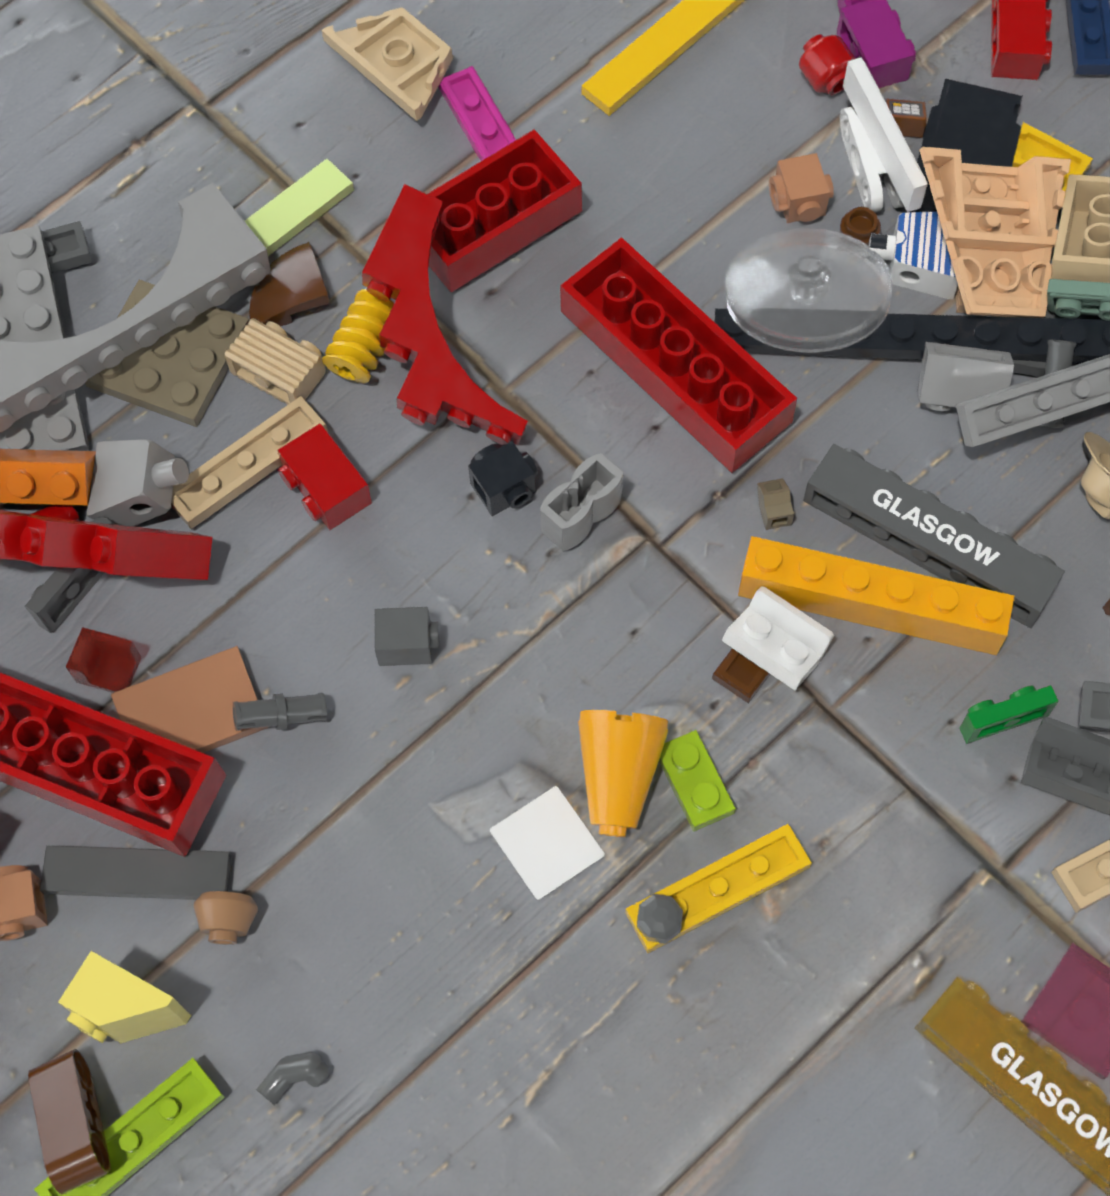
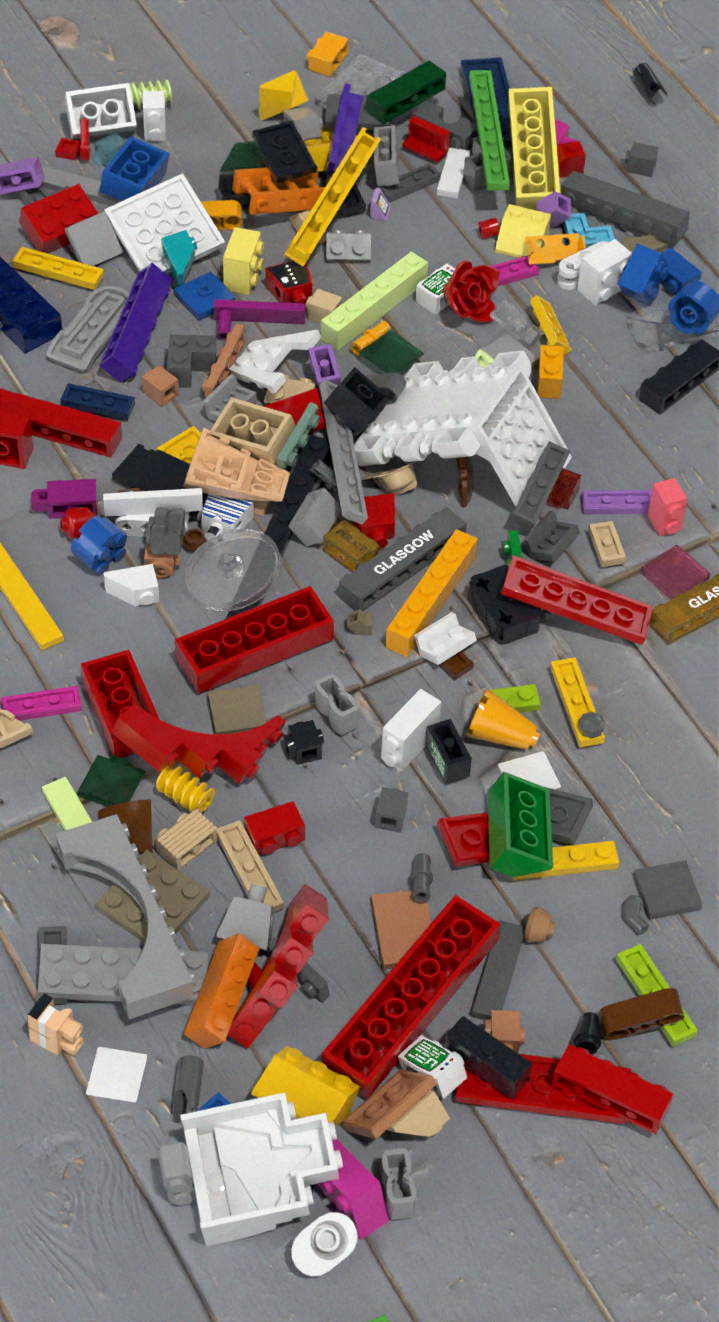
camera: 80 degrees left, 15 degrees down
light yellow slope [58,951,191,1044] -> none
clear red panel [66,627,141,693] -> none
none -> blue brick [71,515,127,575]
none -> clear green piece [76,754,145,807]
none -> white slope [104,564,159,606]
none -> dark grey brick [146,507,185,555]
none -> dark tan tile [208,685,267,734]
none -> clear yellow brick [323,520,380,572]
none -> red torso [351,493,395,549]
none -> white brick [381,689,442,772]
none -> black brick [425,719,472,784]
none -> red plate [437,812,490,867]
none -> black axle [467,565,542,645]
none -> green slope [488,771,553,877]
none -> red plate [501,555,653,645]
none -> yellow plate [513,841,619,880]
none -> dark grey tile [545,787,593,845]
none -> black cone [573,1012,601,1055]
none -> dark grey tile [634,860,702,919]

